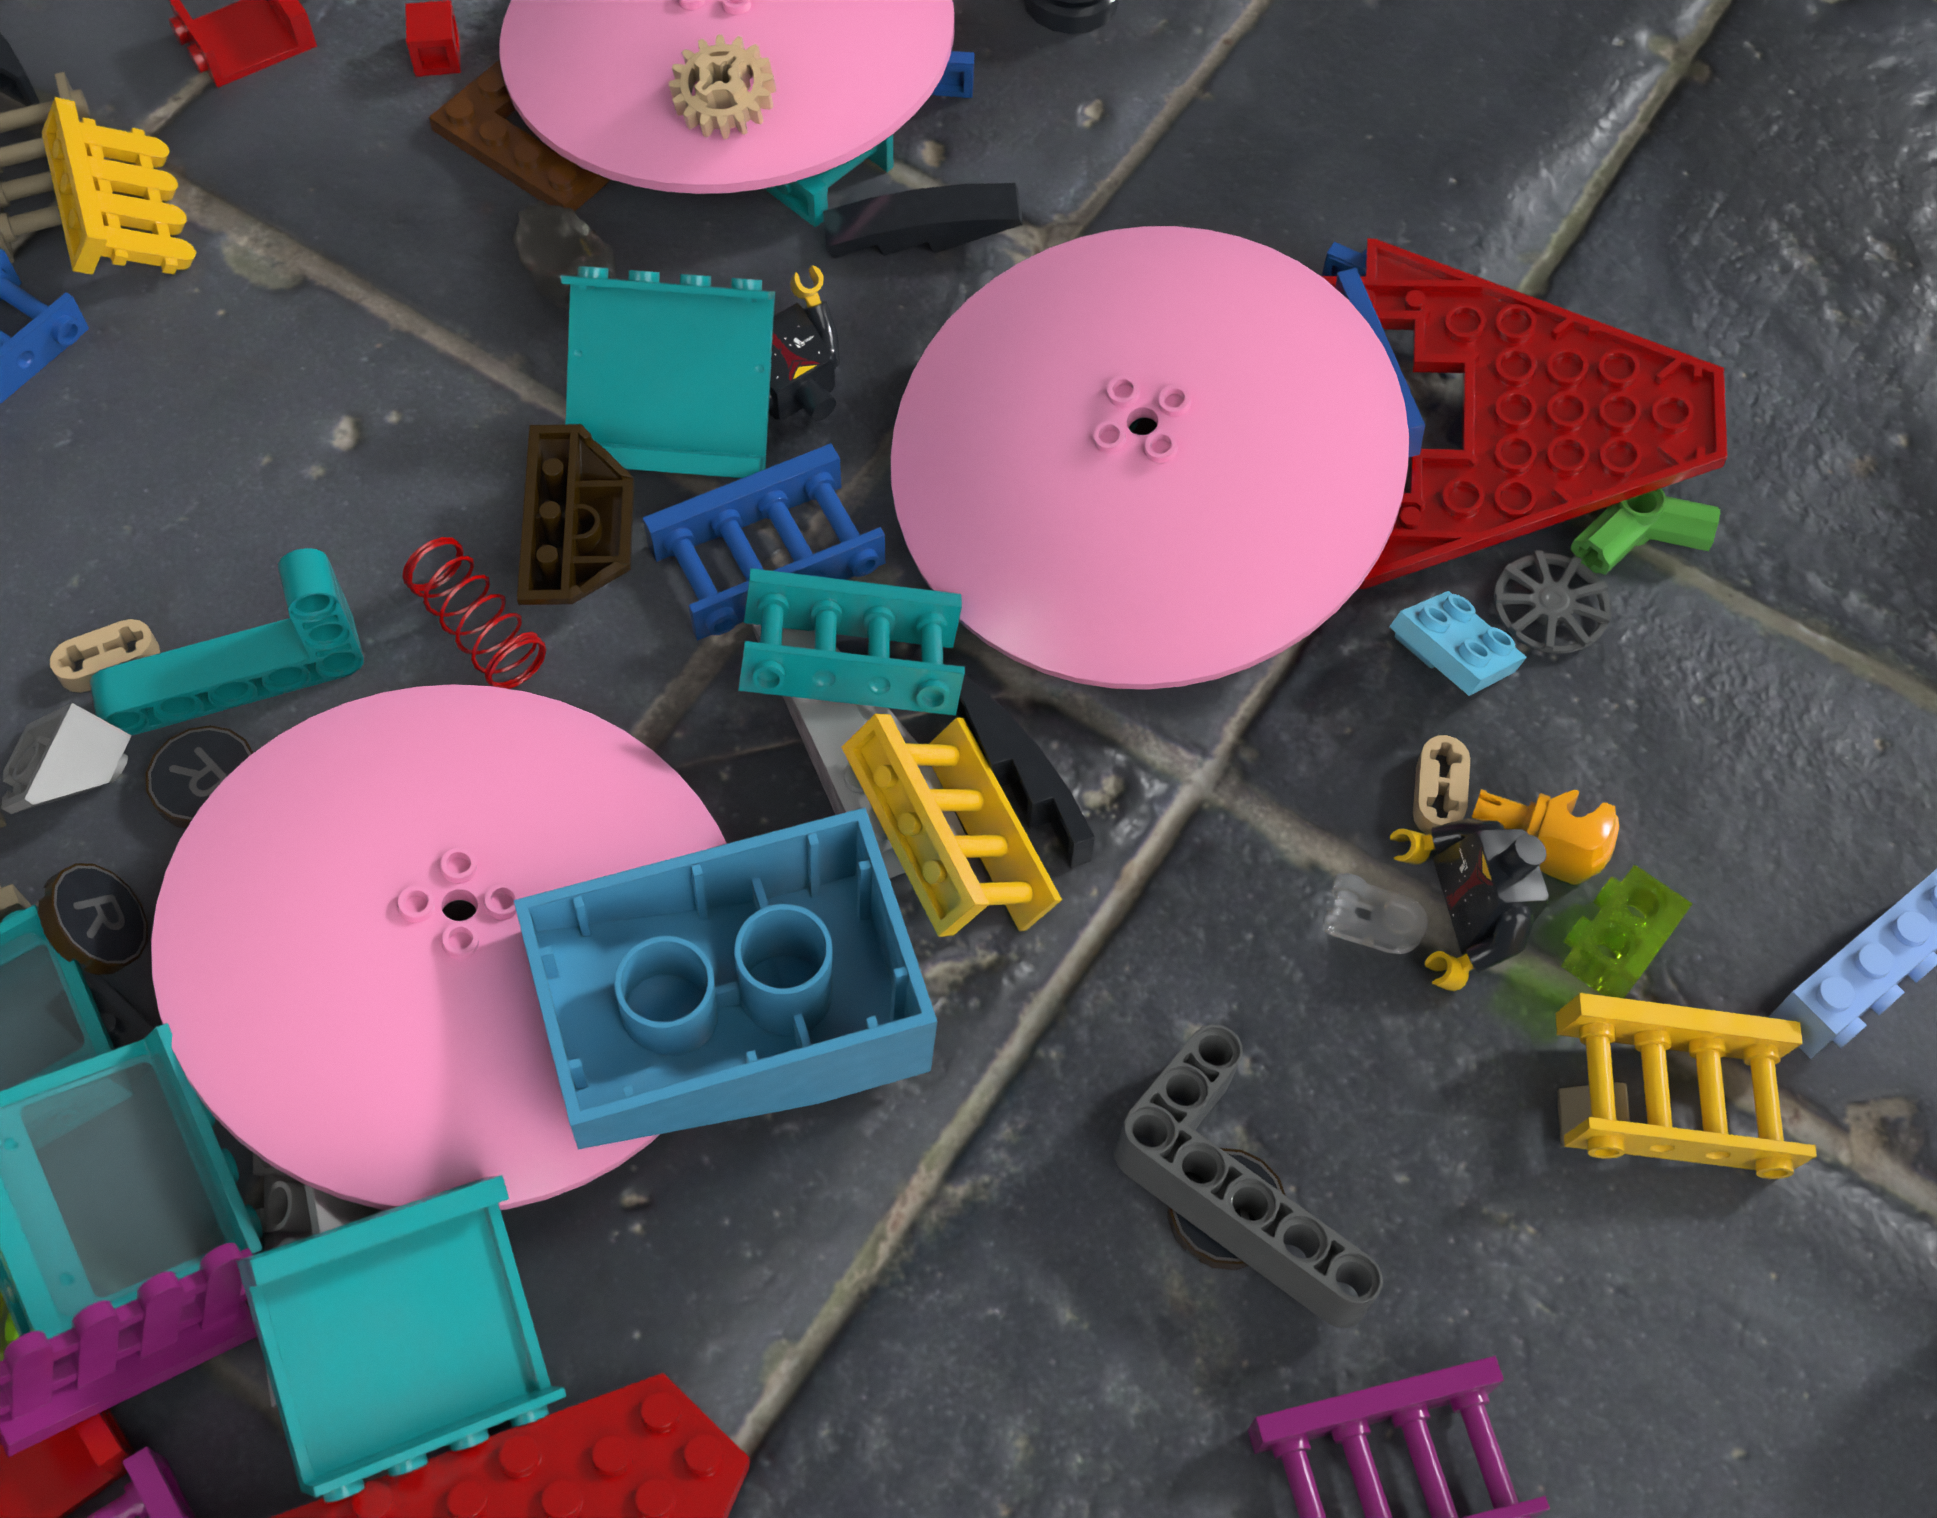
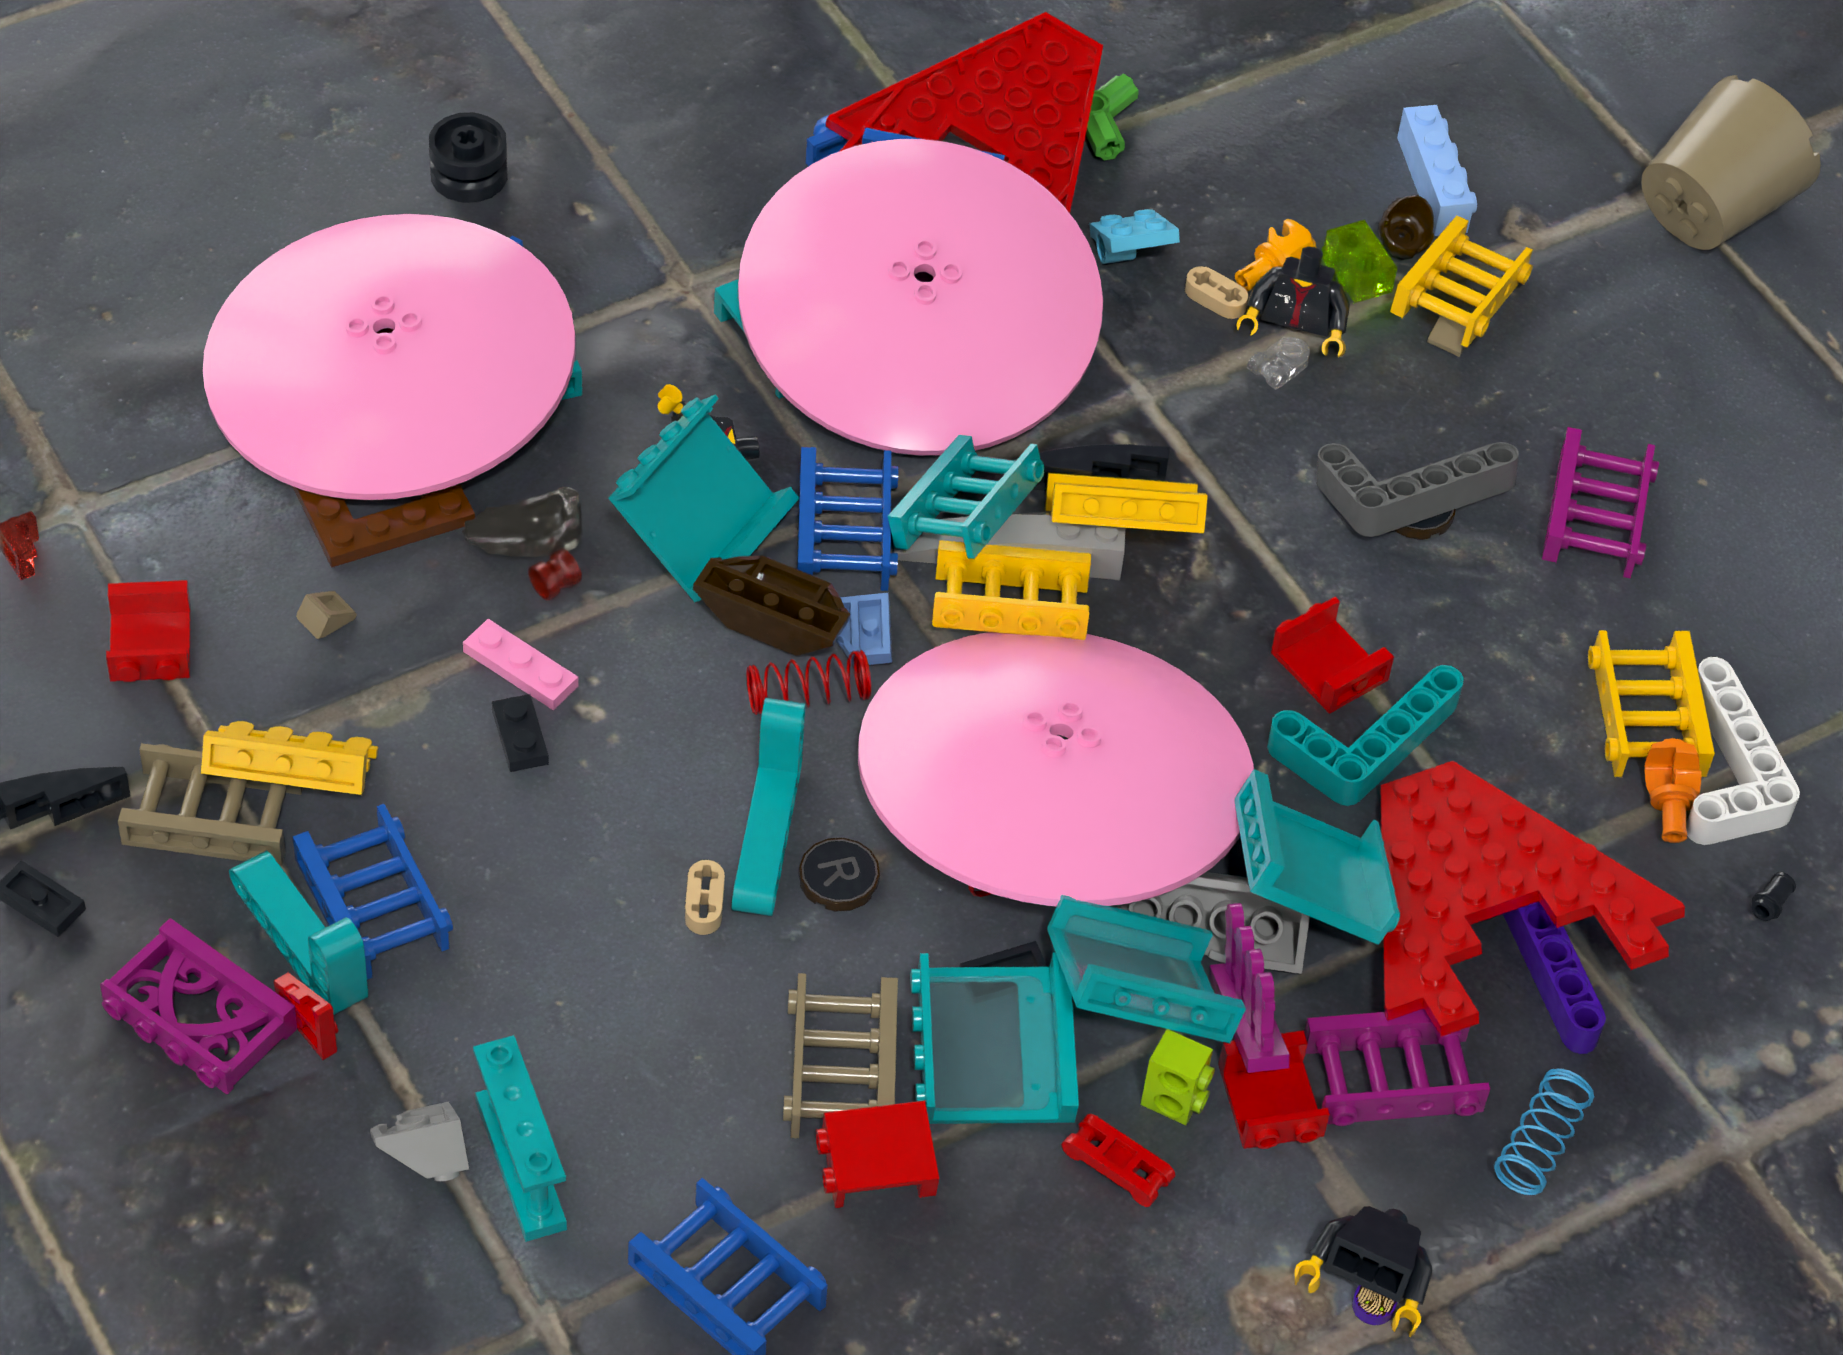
camera: 65 degrees left, 10 degrees down
slope [1,703,132,814] -> none
tile [38,863,148,975] -> none
red brick [405,0,461,77] -> none
dark azure slope [514,807,937,1150] -> none
tan gear [669,34,776,139] -> none
black slope [823,183,1023,259] -> none
dark grey wheel [1494,550,1612,654] -> none
none -> dark tan slope [296,591,357,639]
none -> bright pink plate [463,619,578,710]
none -> black plate [492,694,549,772]
none -> clear red wheel [528,549,582,600]
none -> medium blue wing [836,593,892,666]
none -> yellow fence [932,540,1091,640]
none -> teal beam [1267,665,1464,806]
none -> red panel [1271,596,1394,714]
none -> dark brown piece [1378,195,1434,259]

